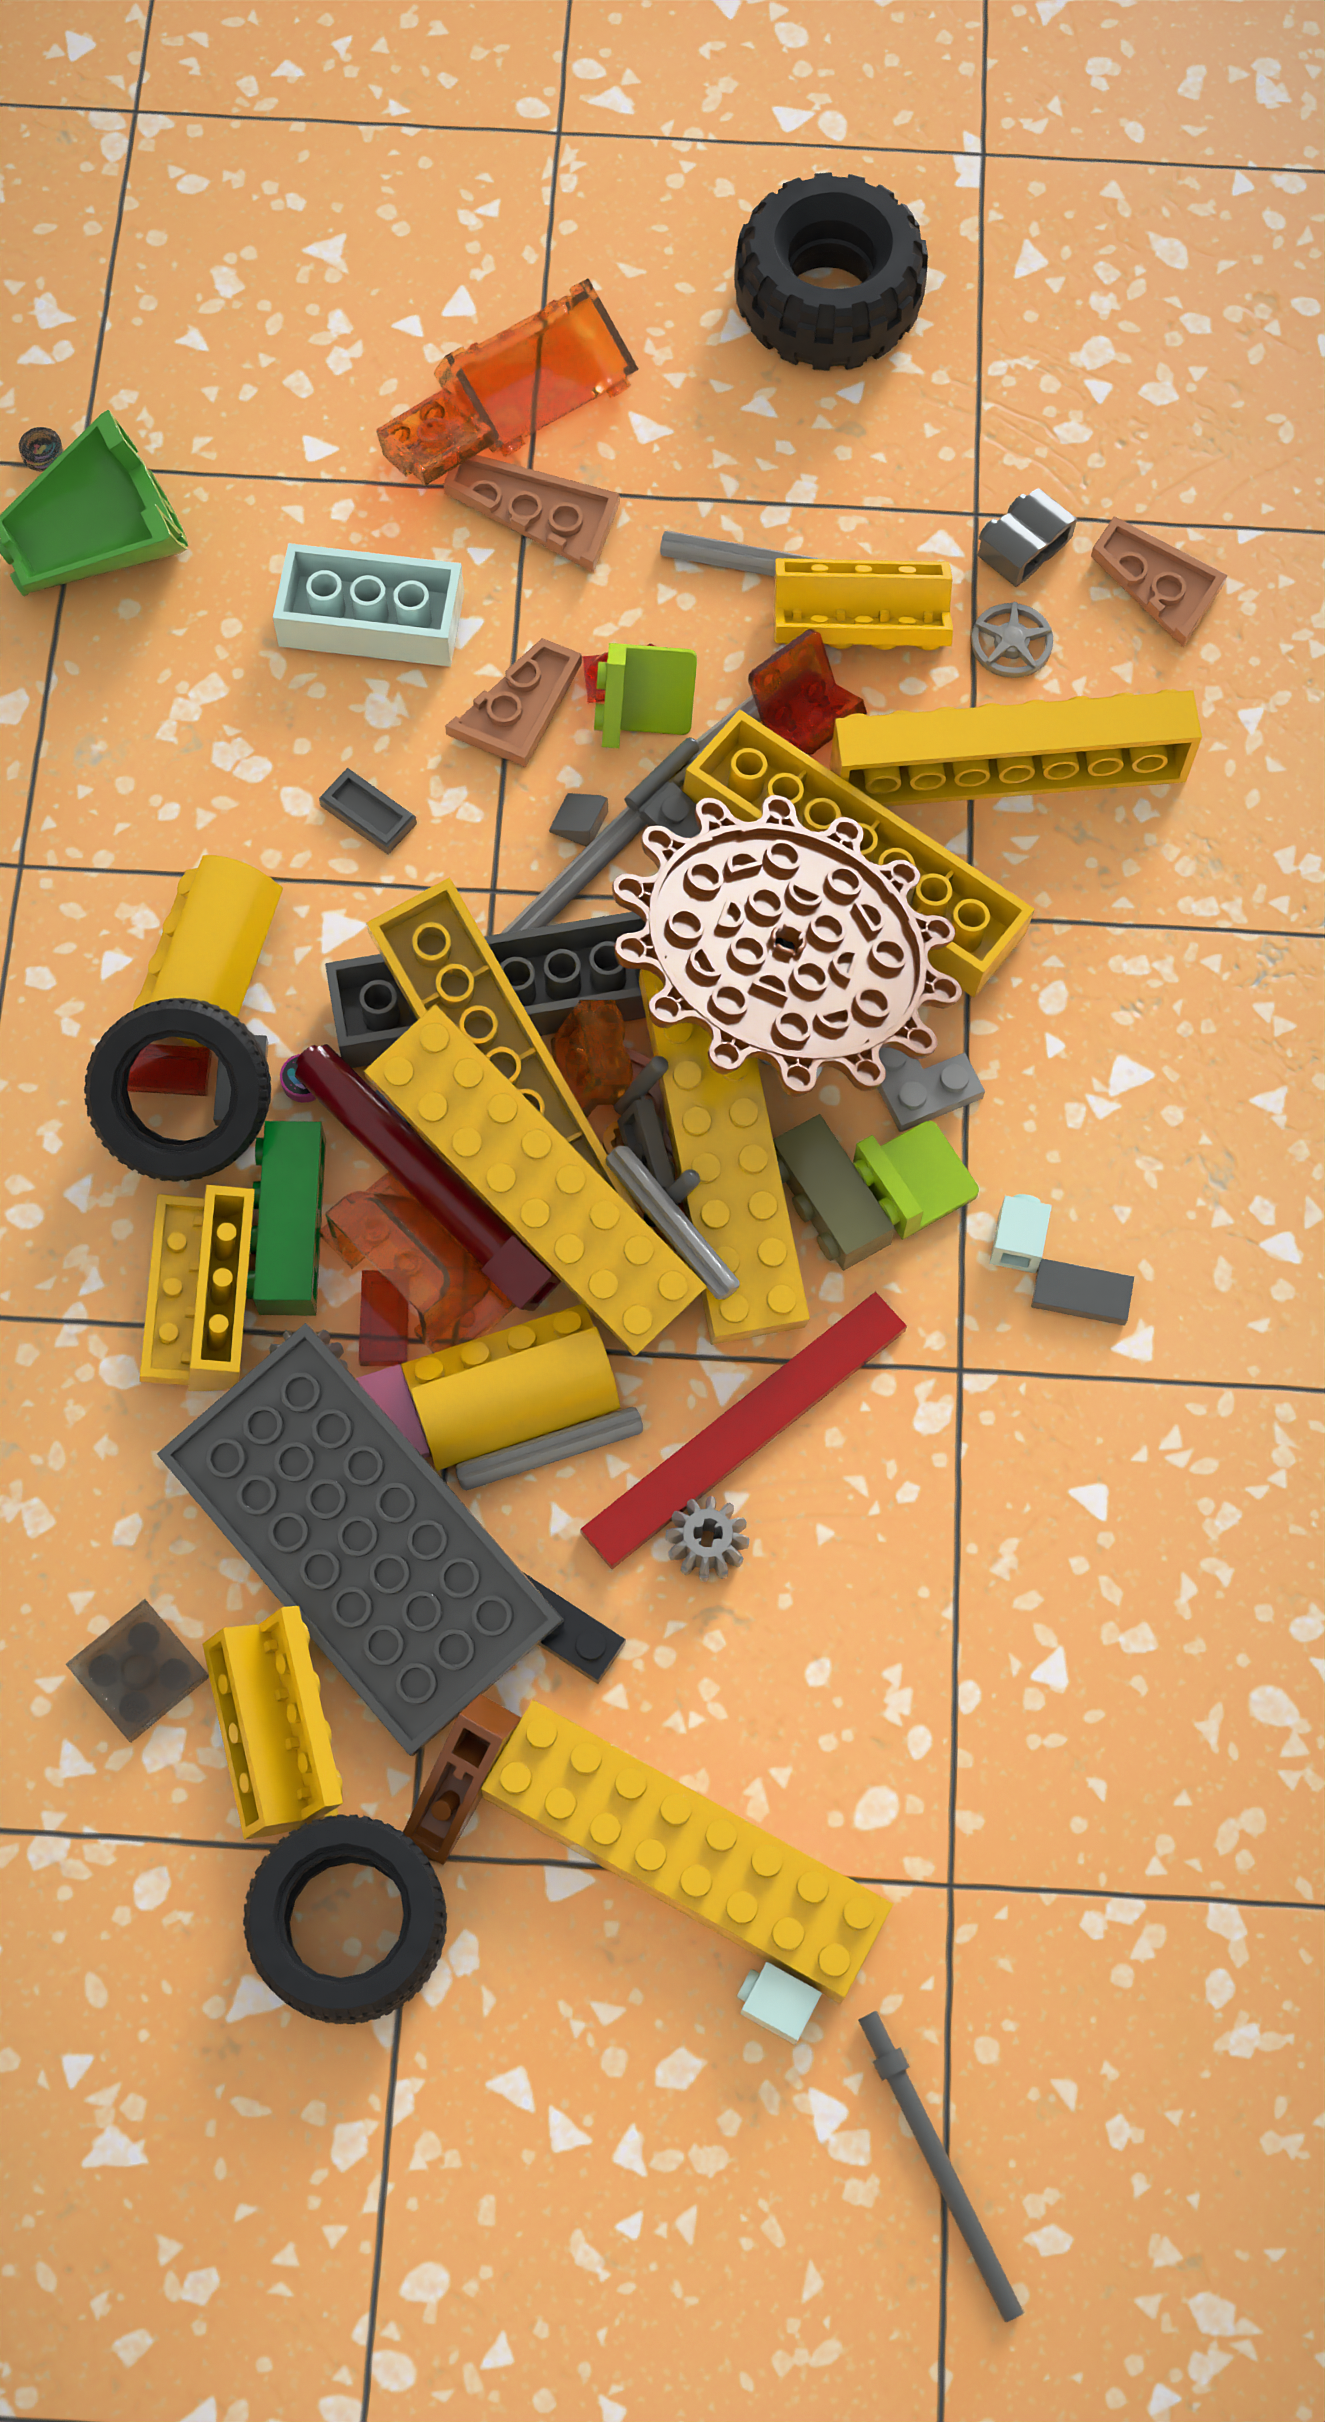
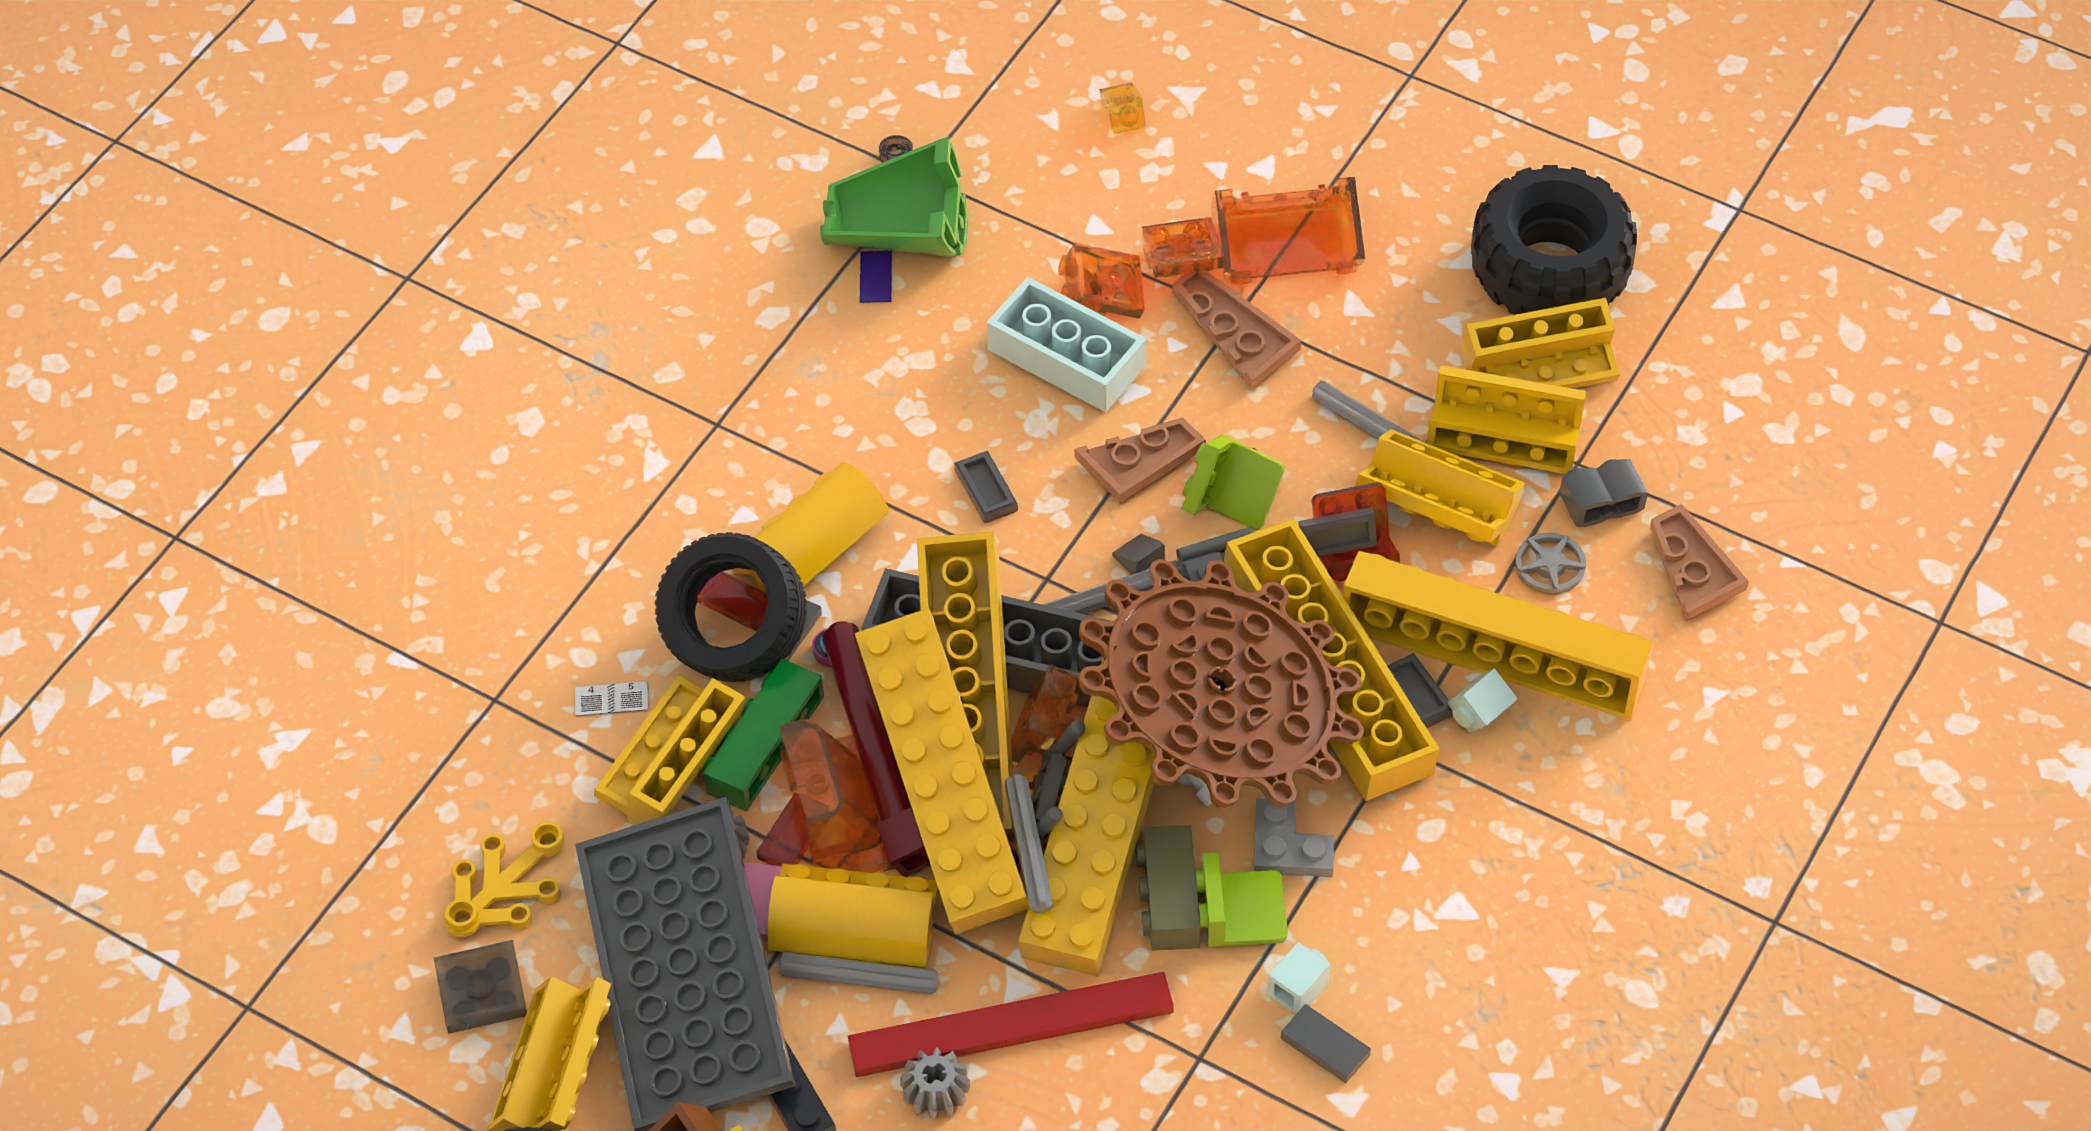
camera: 30 degrees right, 15 degrees down
none -> yellow plant [442,821,564,937]
none -> white sticker [575,681,648,716]
none -> dark purple sticker [860,251,892,303]
none -> clear orange plate [1058,242,1145,319]
none -> clear yellow bracket [1099,82,1146,134]
none -> dark grey tile [1298,507,1377,557]
none -> dark grey tile [1387,653,1453,728]
none -> yellow brick [1427,365,1586,474]
none -> light aqua brick [1447,668,1518,733]
none -> yellow brick [1462,298,1620,389]

